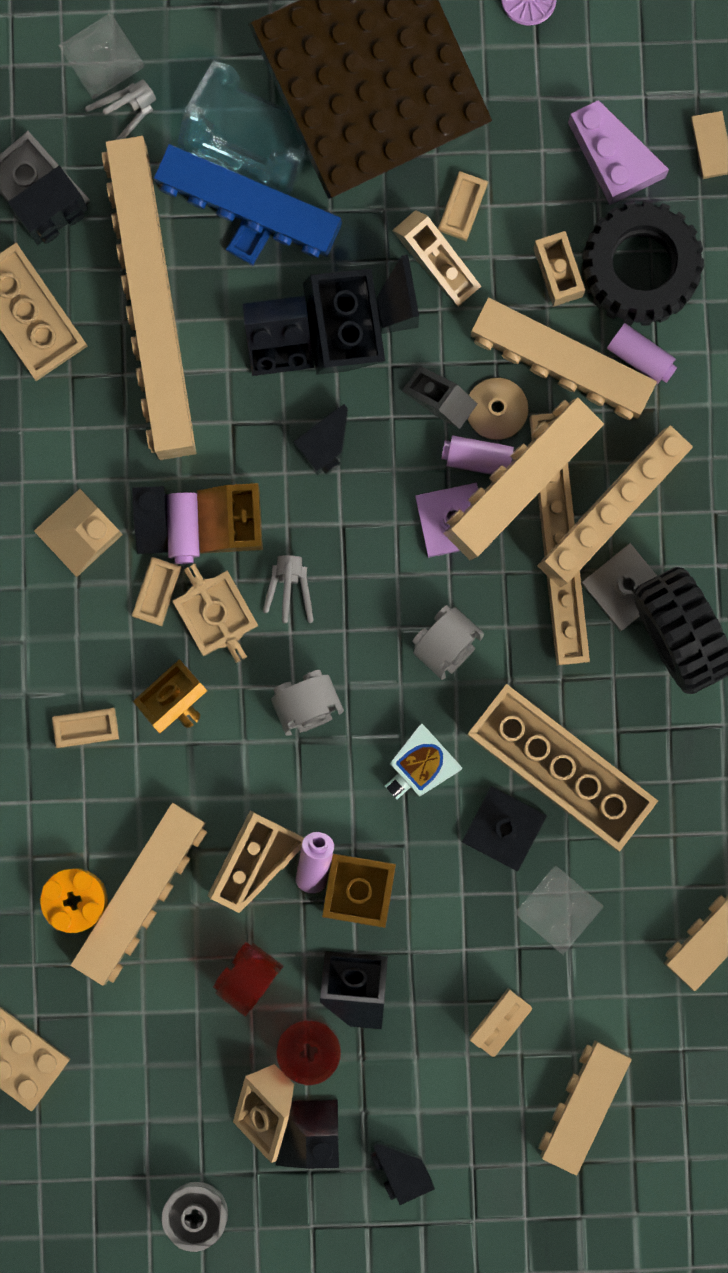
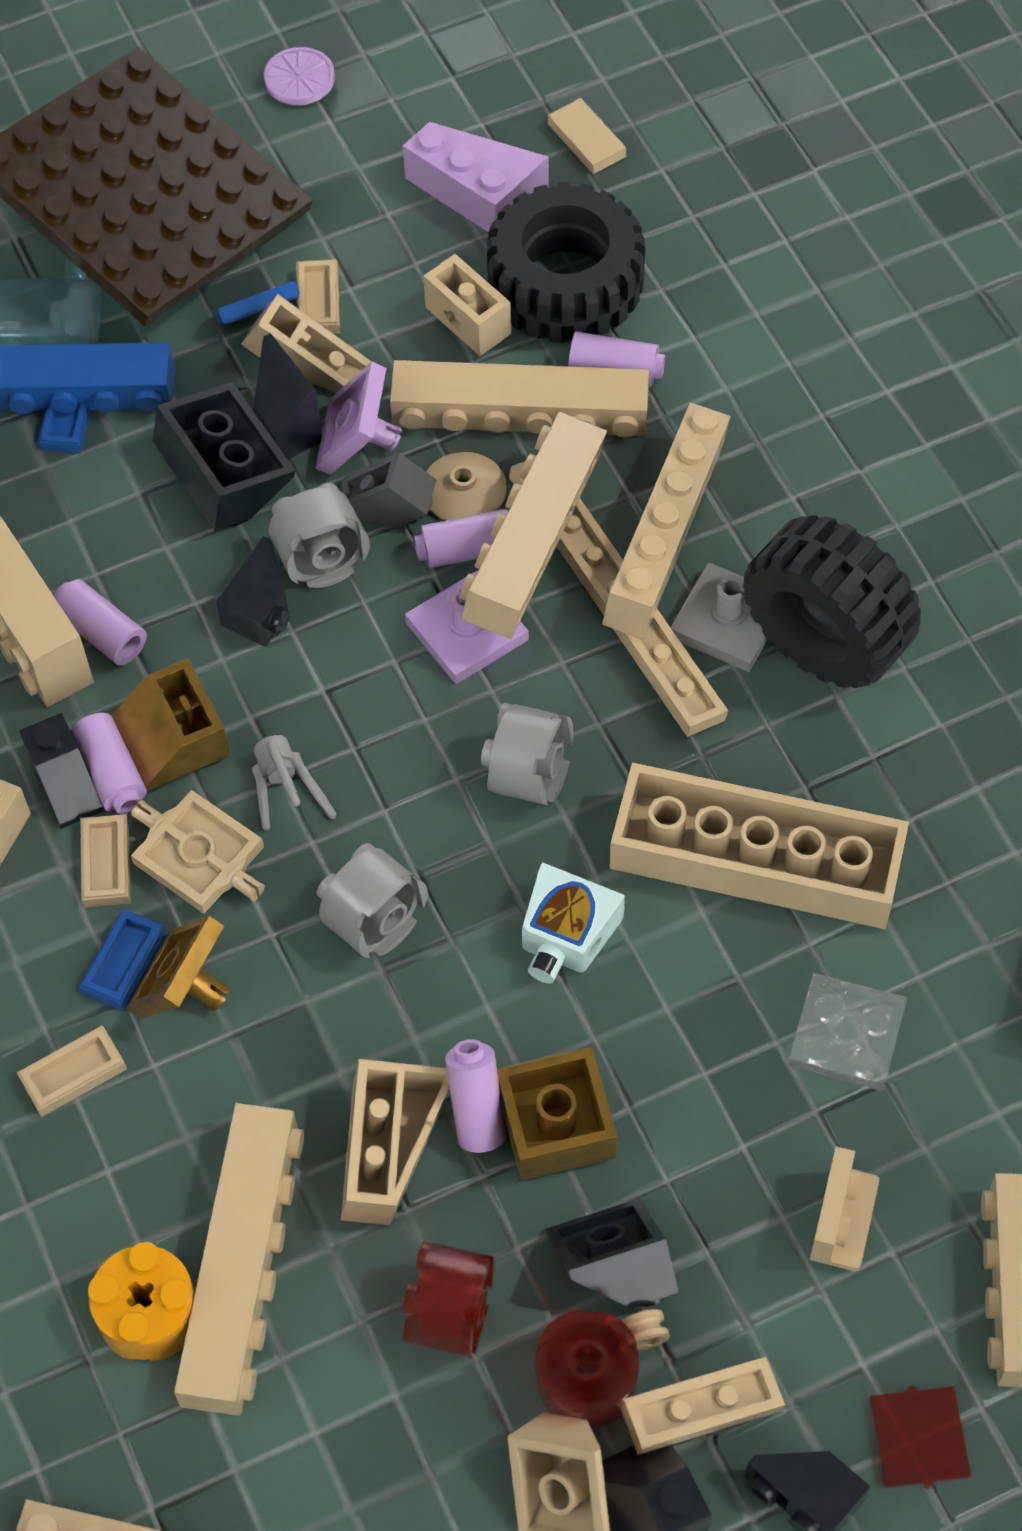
camera: 25 degrees left, 25 degrees down
black slope [243,296,314,376] -> none
black tile [462,786,547,872] -> none
none -> lavender brick [54,579,147,666]
none -> blue tile [79,909,167,1011]
none -> blue tile [213,280,300,328]
none -> light grey brick [269,483,370,588]
none -> lavender tile [316,362,402,475]
none -> tan bush [619,1309,670,1352]
none -> tan plate [620,1357,785,1455]
none -> clear red piece [869,1386,971,1489]

